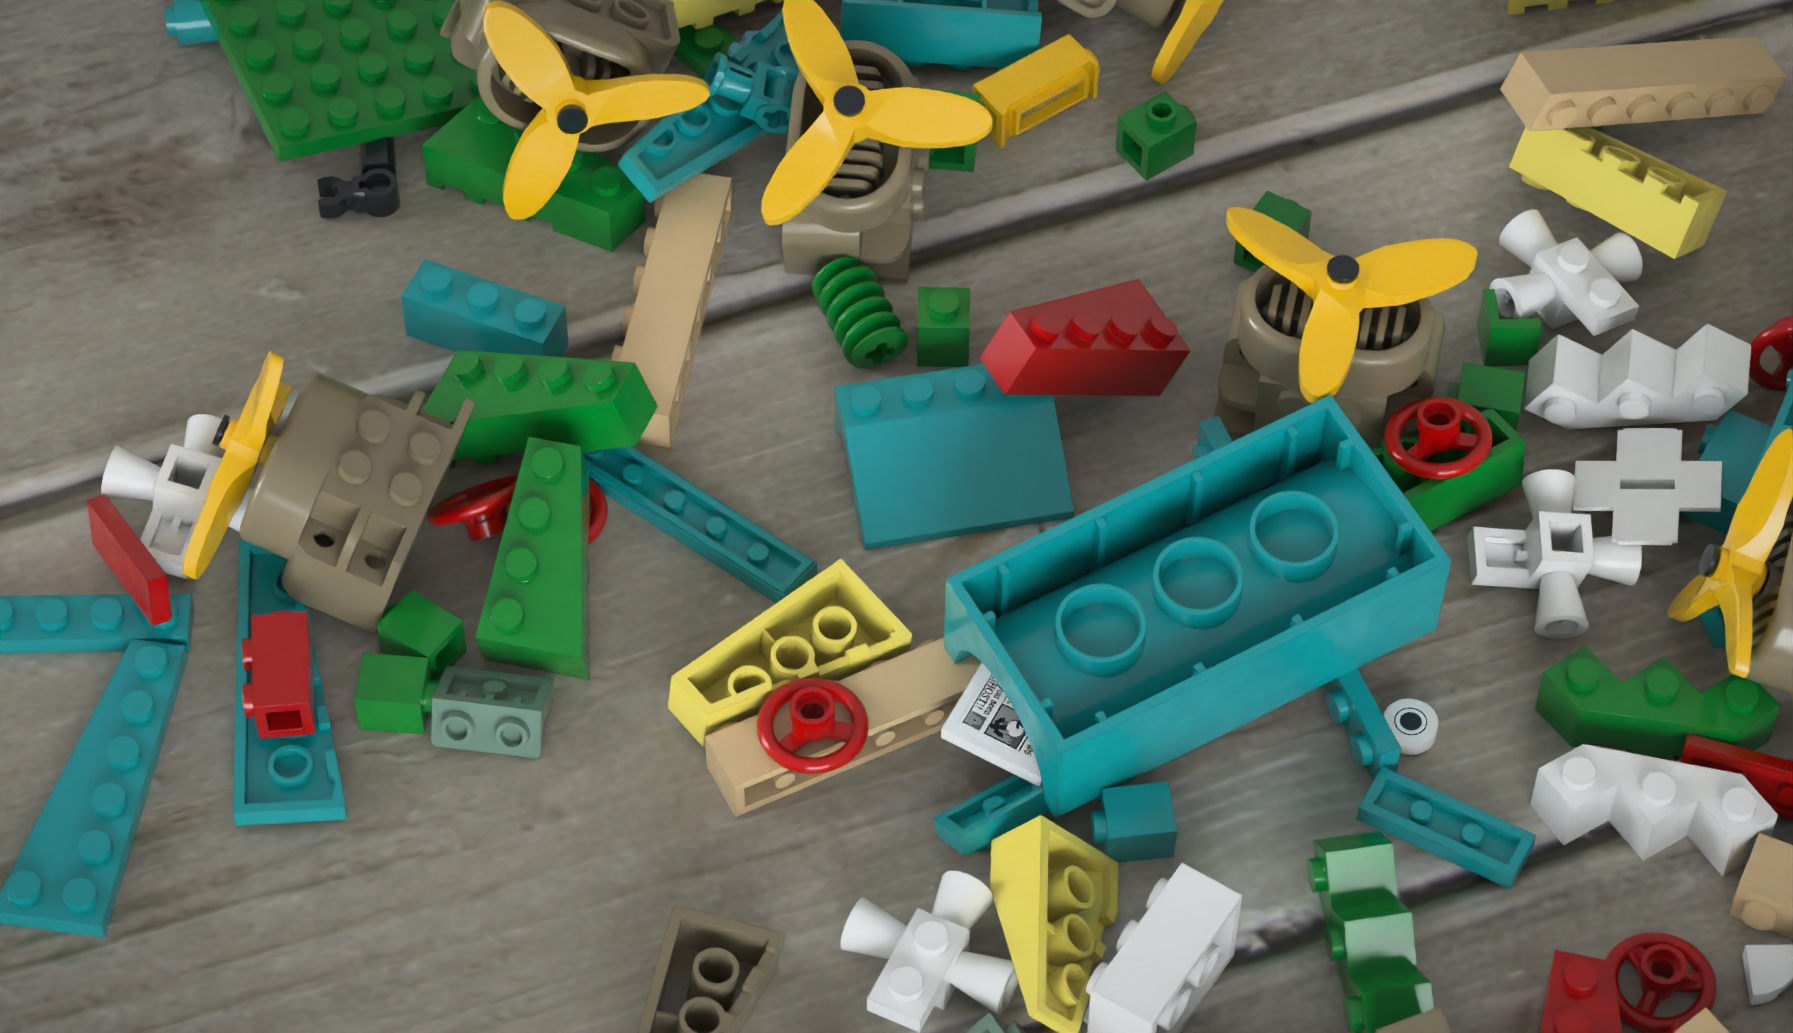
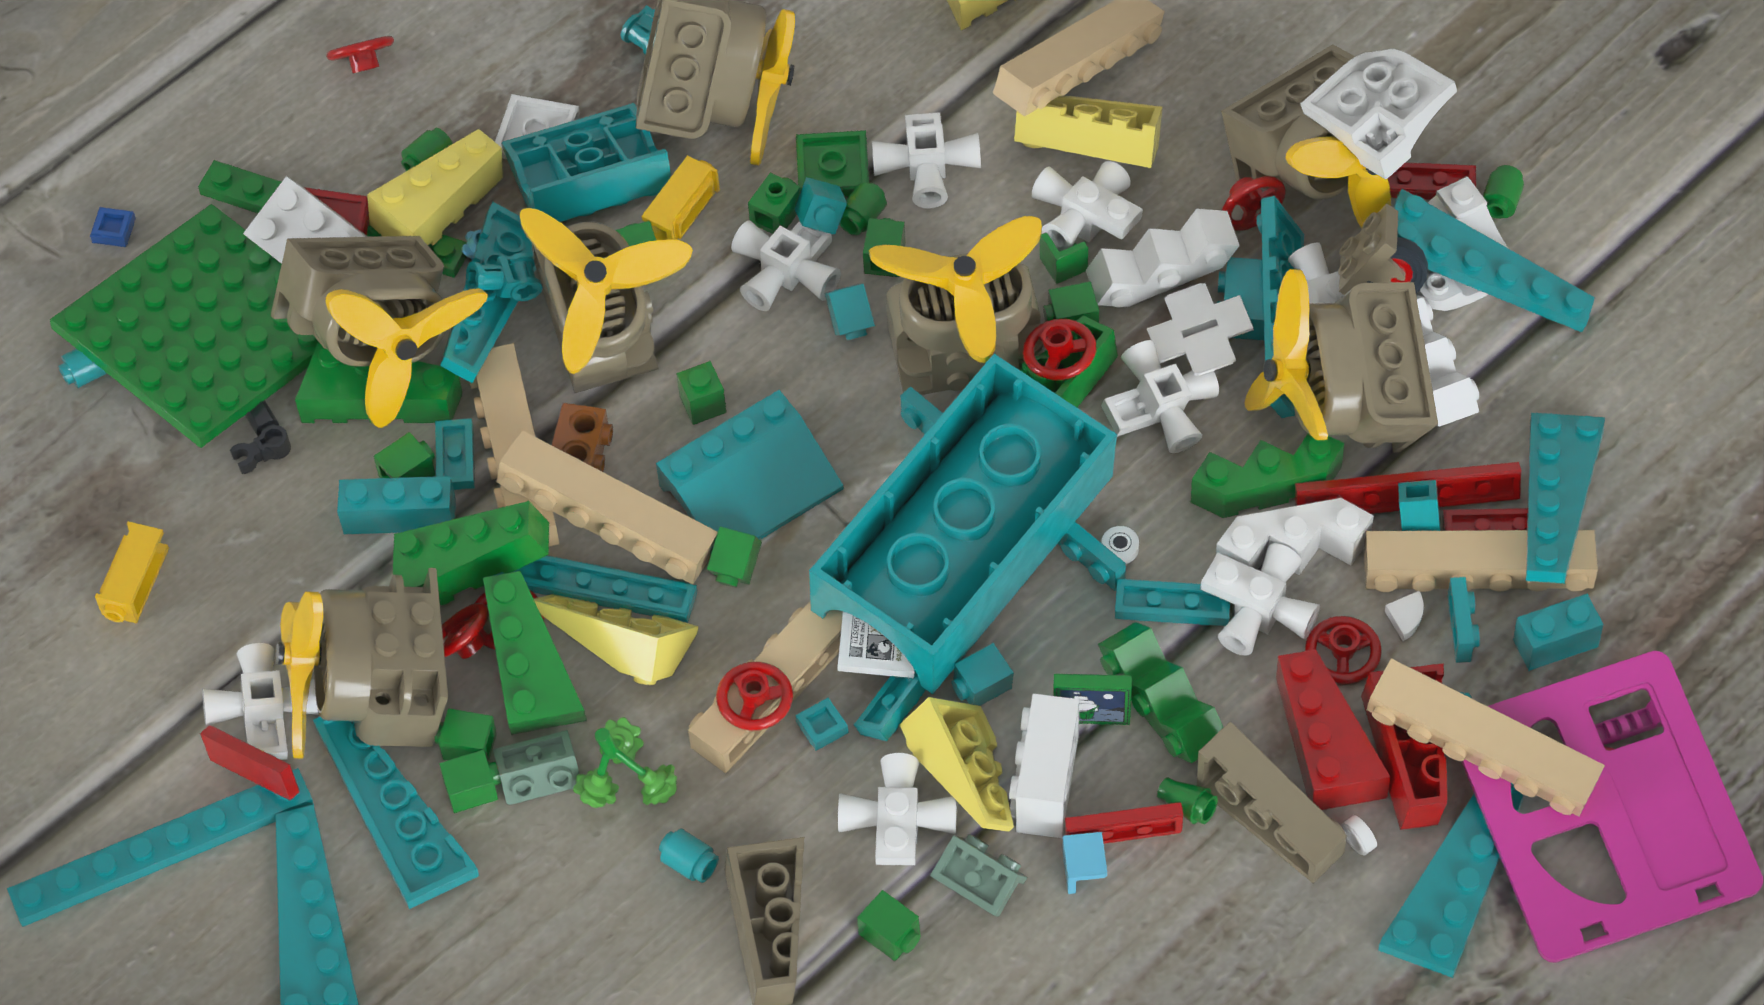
camera: 20 degrees left, 5 degrees up
red brick [242,611,315,739] -> none
light yellow wedge [668,559,912,747] -> none
green piece [811,256,908,369] -> none
red wedge [980,279,1191,396] -> none
none -> yellow window [95,521,169,623]
none -> green brick [373,432,435,478]
none -> teal plate [435,418,475,490]
none -> tan brick [497,430,718,585]
none -> light yellow wedge [534,594,698,685]
none -> dark orange brick [552,403,613,472]
none -> bright green plant [573,717,677,808]
none -> teal brick [659,828,719,883]
none -> green brick [707,526,762,588]
none -> white brick [731,220,841,311]
none -> teal brick [795,177,847,235]
none -> teal plate [795,697,849,751]
none -> green tile [796,130,869,196]
none -> teal brick [824,284,875,340]
none -> green brick [839,183,887,236]
none -> white brick [872,113,981,208]
none -> tile [1053,674,1132,725]
none -> white brick [1201,543,1320,656]

